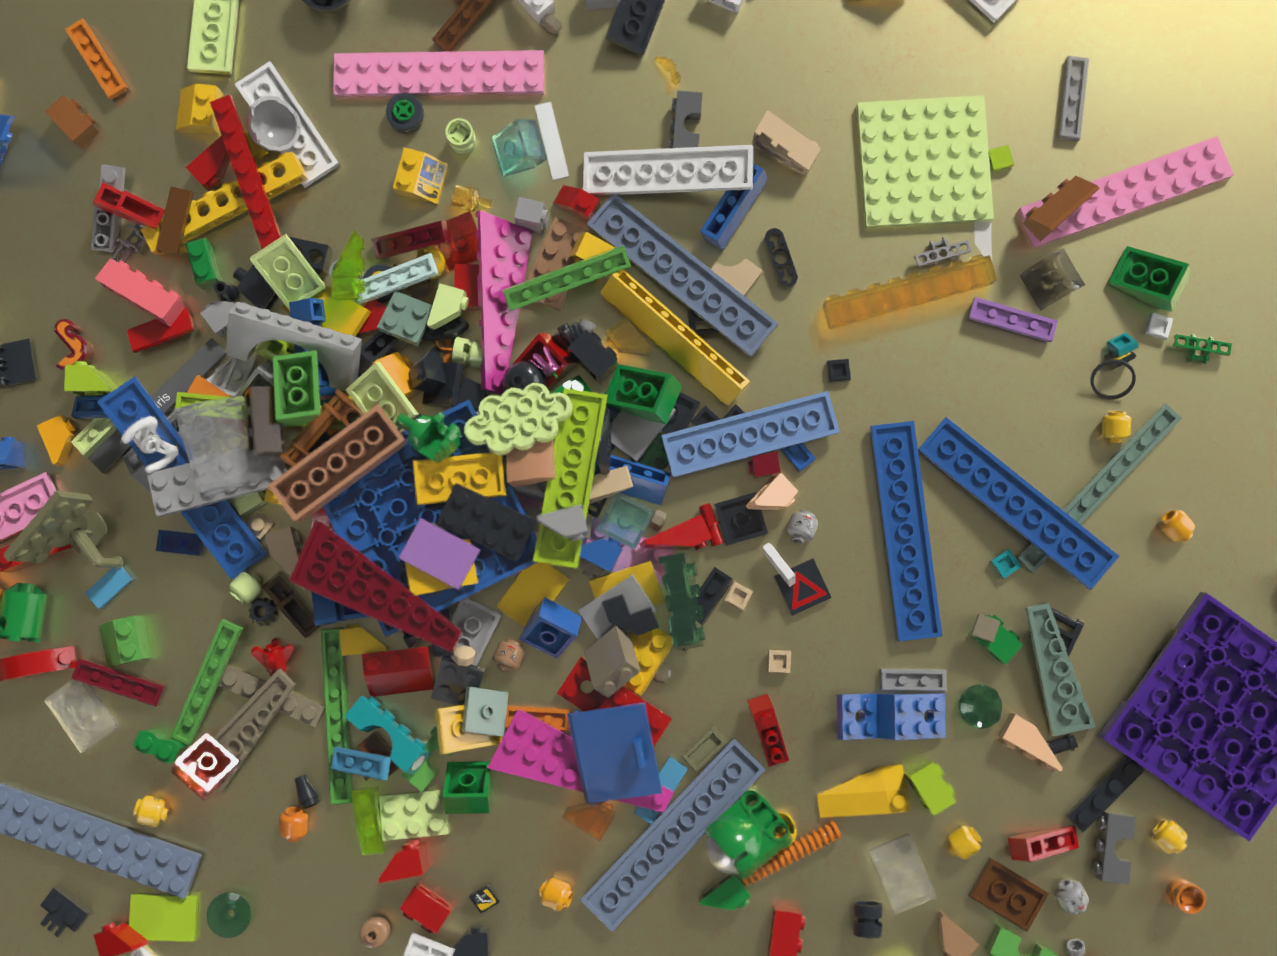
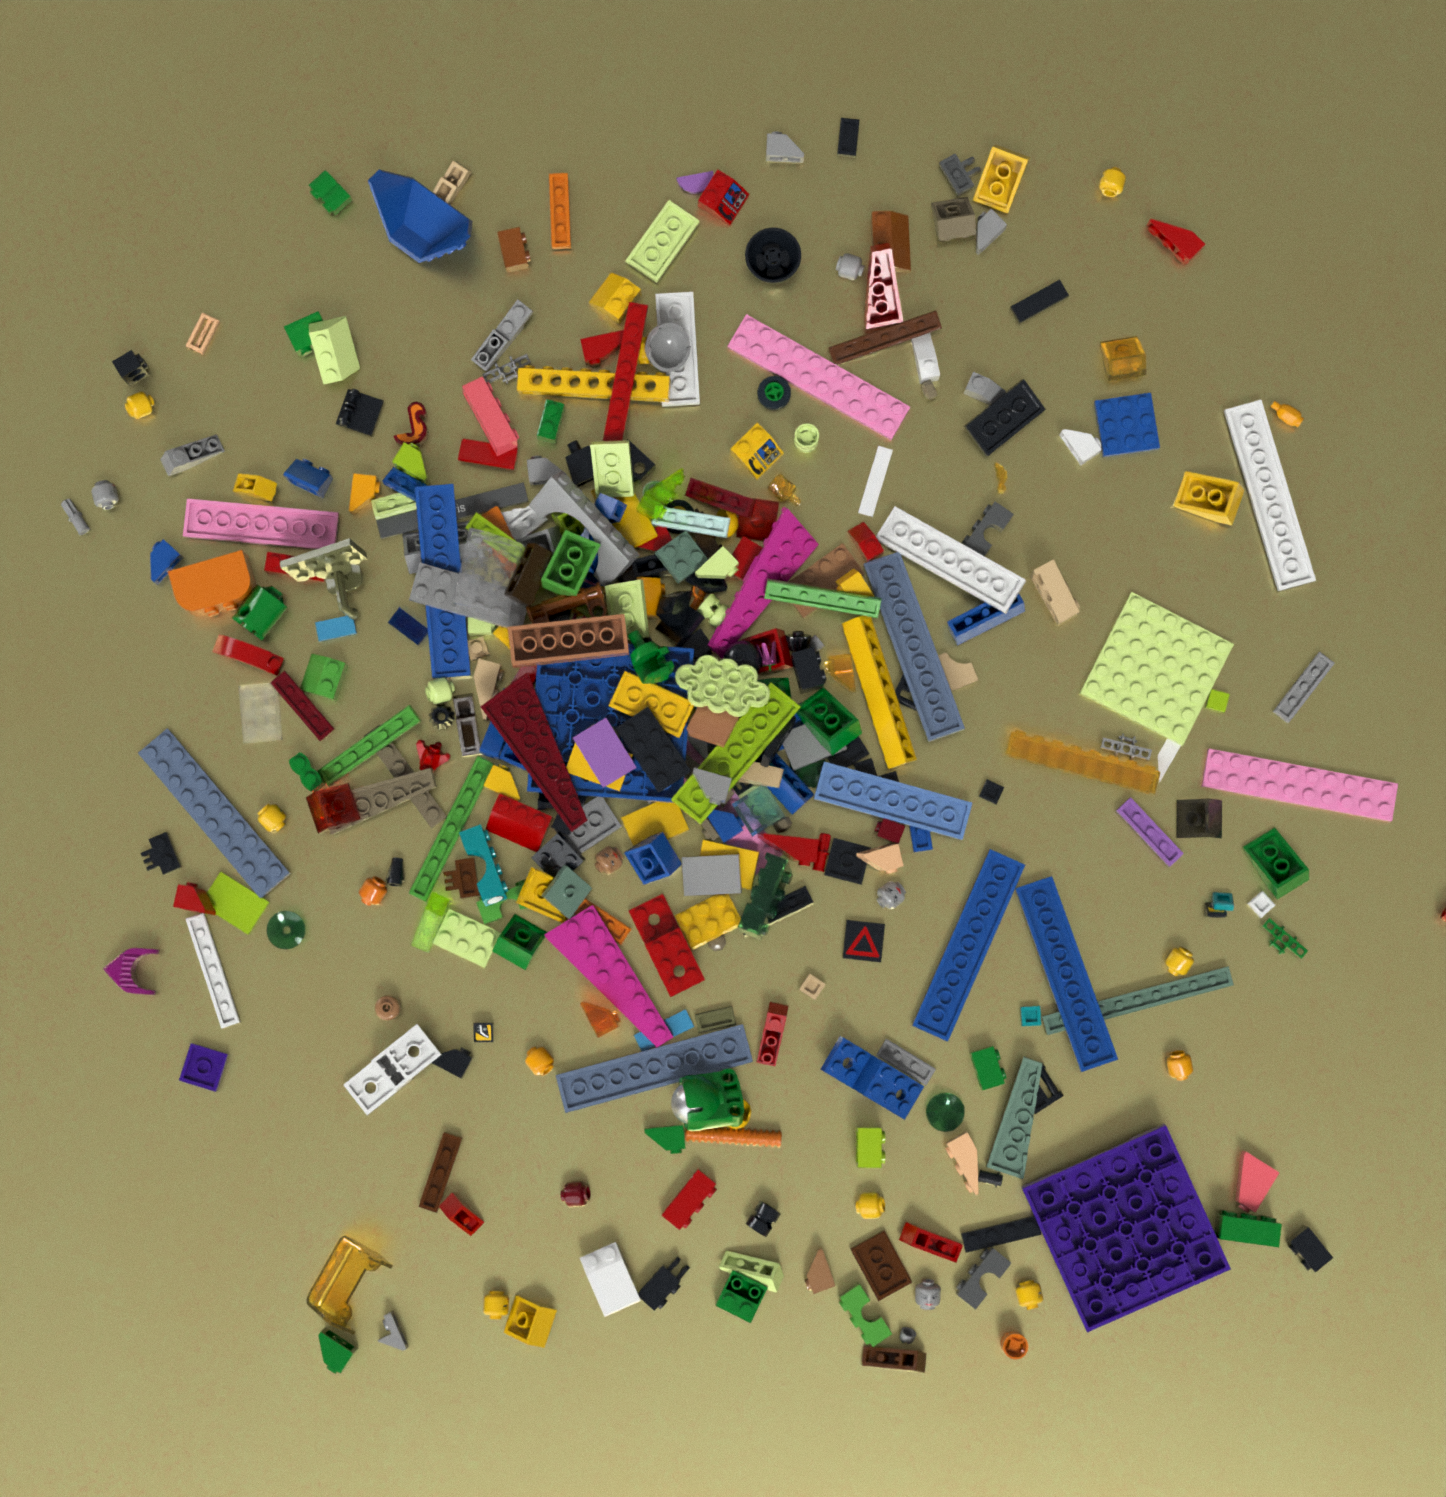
camera: 25 degrees right, 0 degrees up
red slope [93,182,165,229] -> none
white piece [121,416,178,473] -> none
reddish brown tile [156,186,194,255] -> none
black cone [214,281,238,302] -> none
dark azure tile [331,747,391,780] -> none
red slope [378,839,430,883] -> none
red brick [400,882,454,934] -> none
tan tile [453,646,476,666] -> none
clear light blue slope [491,119,547,176] -> none
light grey brick [514,197,550,234] -> none
blue container [567,703,663,803] -> none
dark tan brick [584,626,641,698] -> none
black tile [602,594,659,635] -> none
tan tile [724,582,753,611] -> none
white tile [763,543,796,587] -> none
black beam [764,228,798,289] -> none
yellow wedge [817,764,911,818] -> none
clear plate [868,833,936,914] -> none
dark tan tile [971,614,1000,642] -> none
dark orange slope [1023,176,1100,242] -> none
black piece [1090,359,1136,399] -> none

